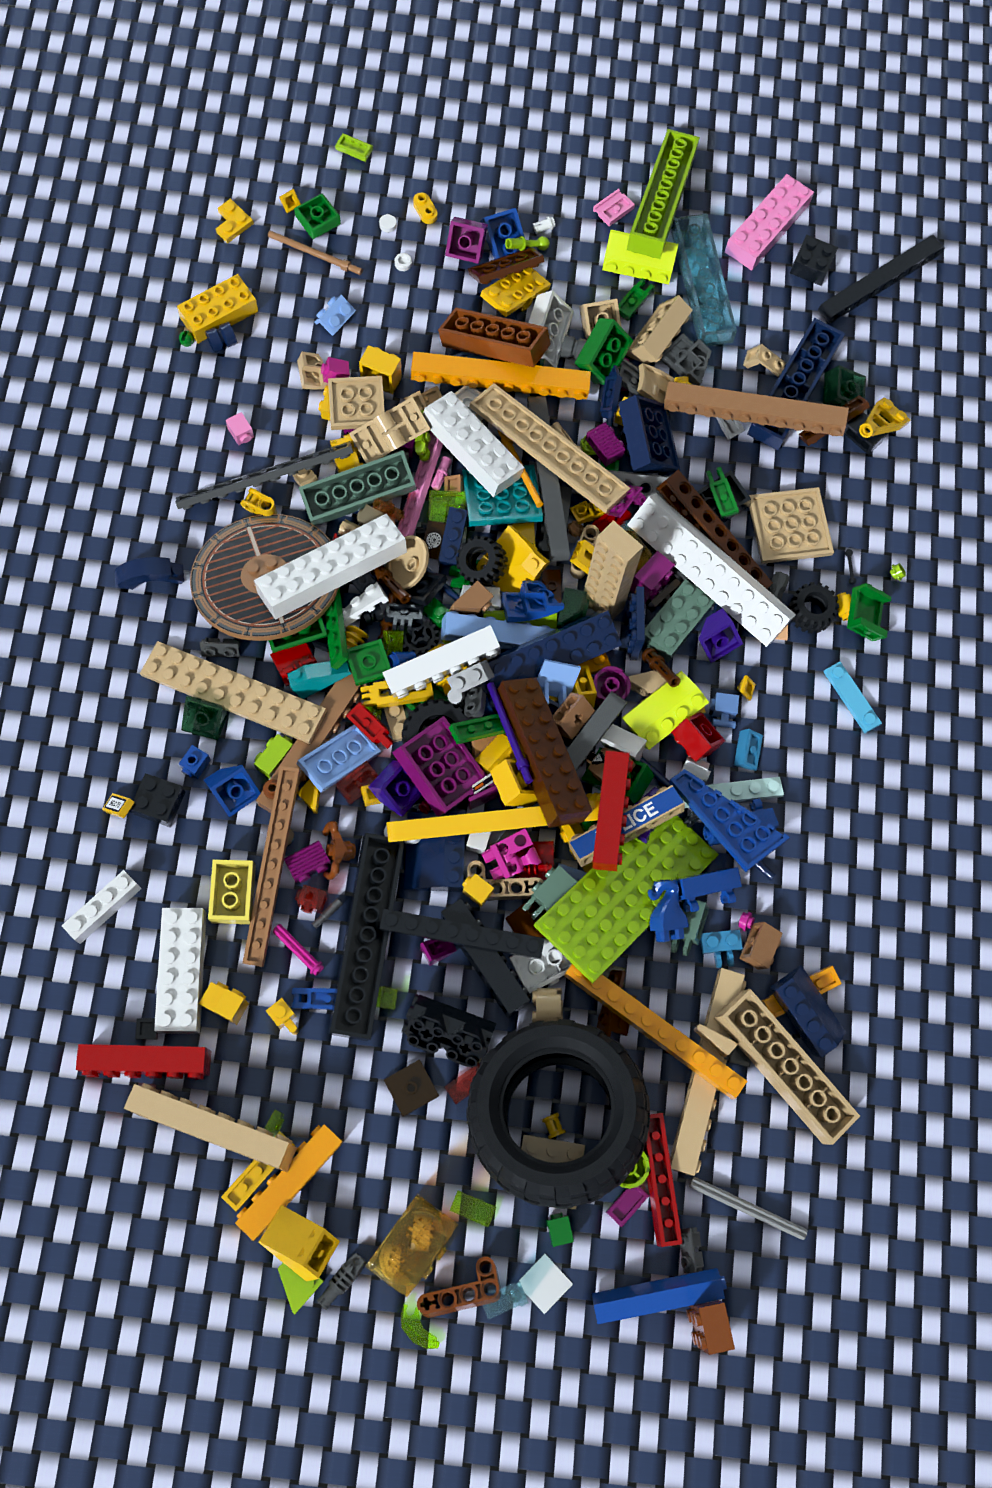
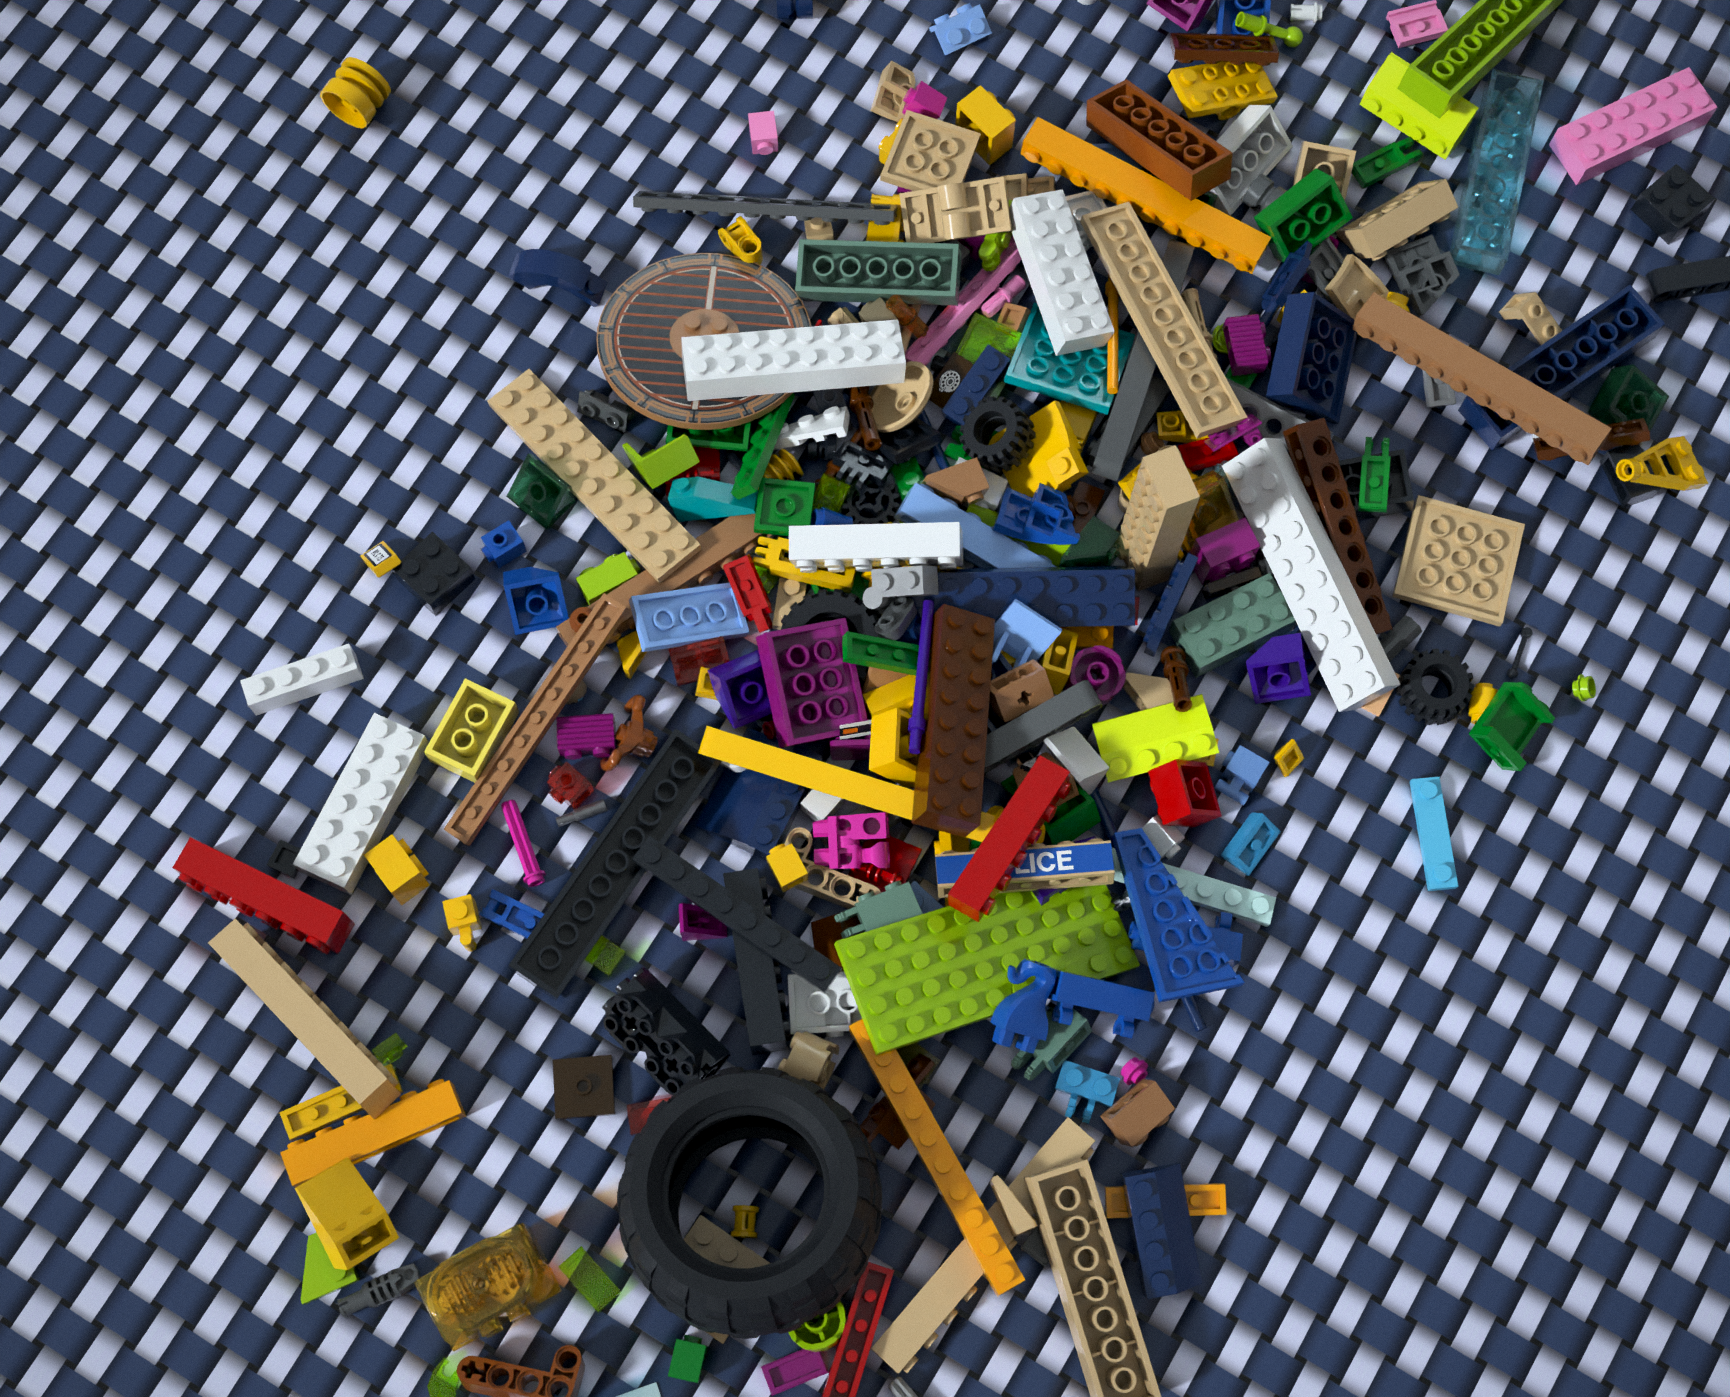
camera: 30 degrees right, 0 degrees up
none -> lime panel [622,434,700,489]

